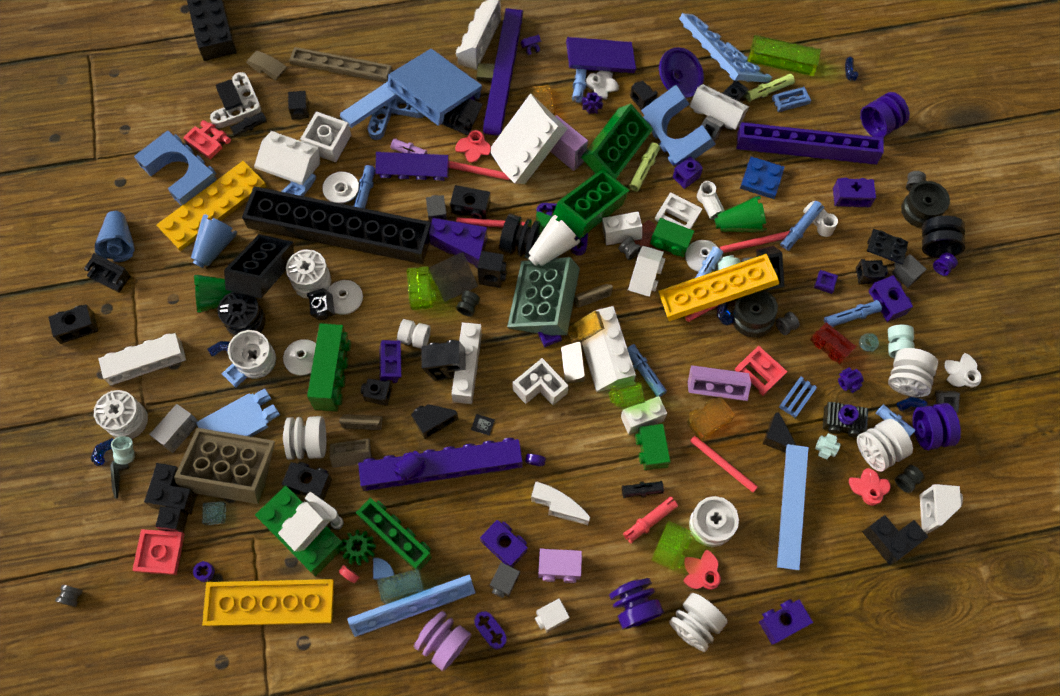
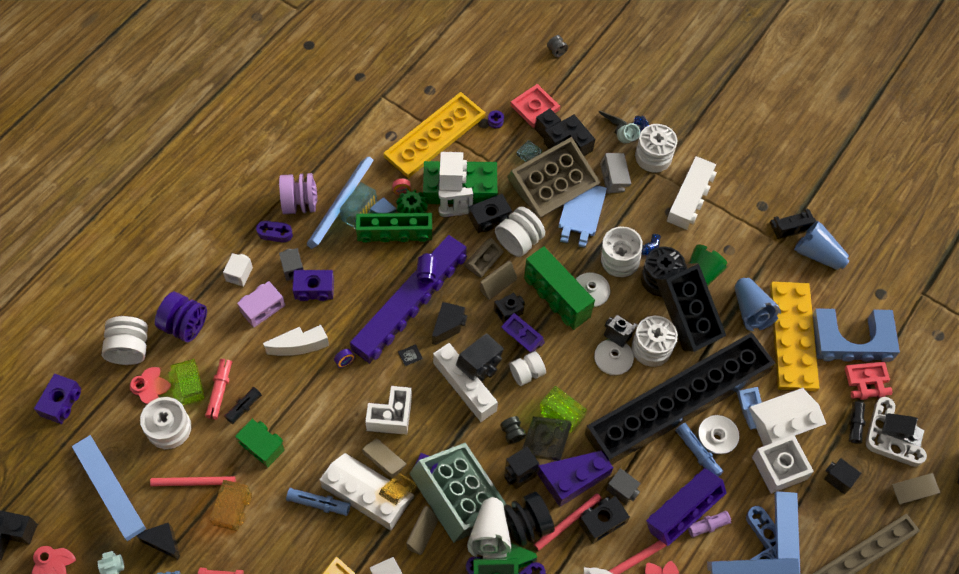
camera: 135 degrees right, 5 degrees down
black brick [48,304,98,344] -> none
clear neon green brick [609,381,645,408] -> none
brick [621,396,667,435] -> none
lavender brick [688,365,751,401] -> none

